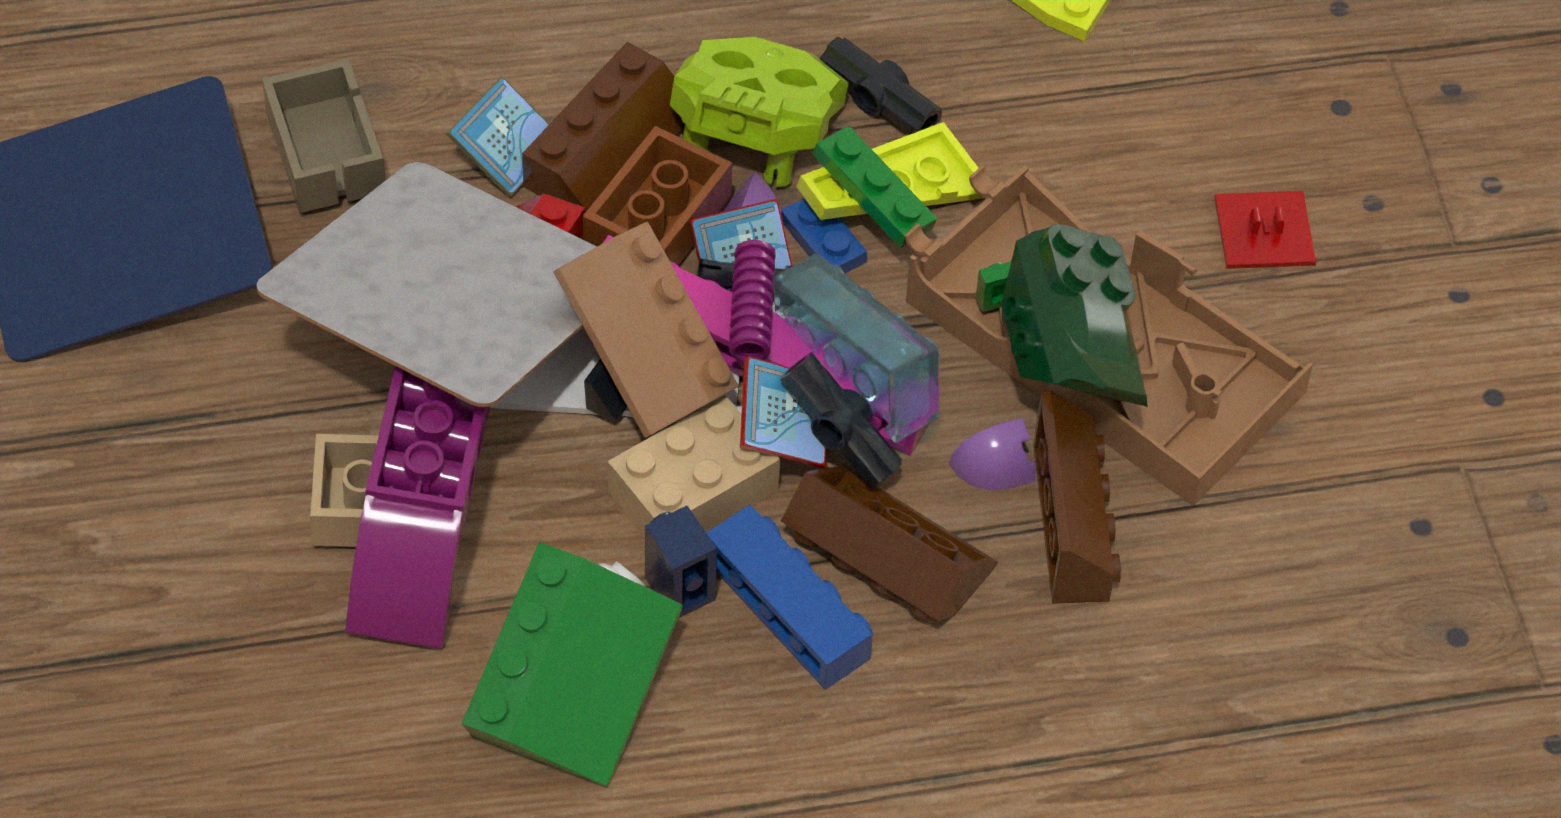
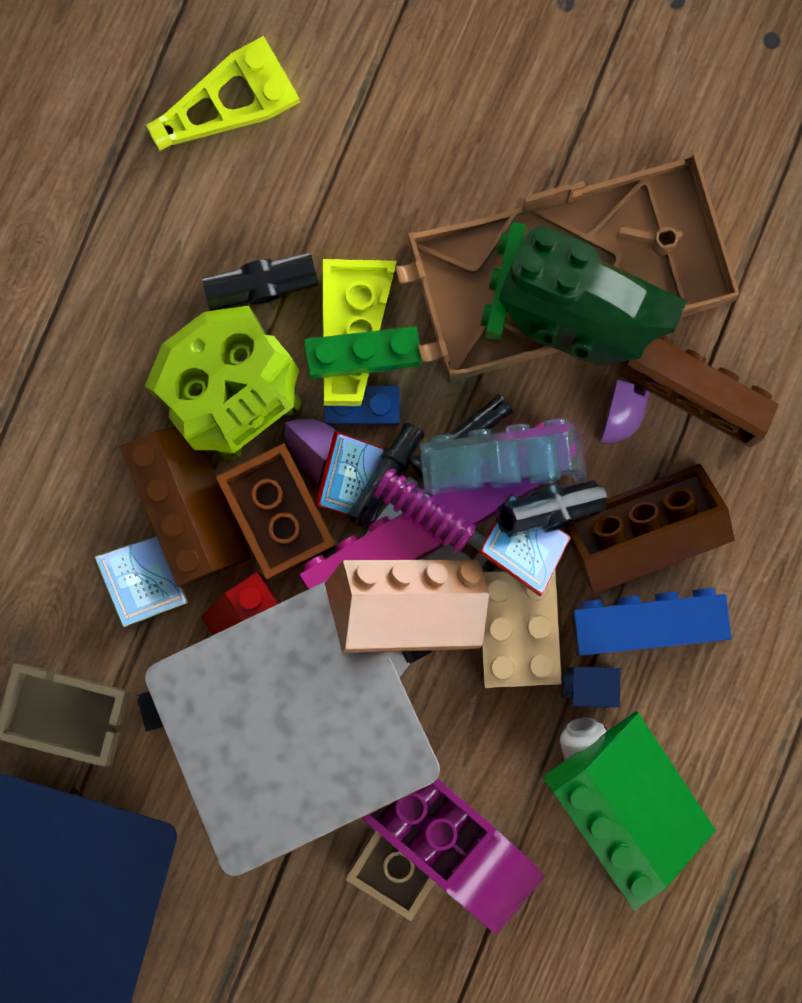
camera: 50 degrees left, 30 degrees up
red piece [1214,191,1316,269] -> none

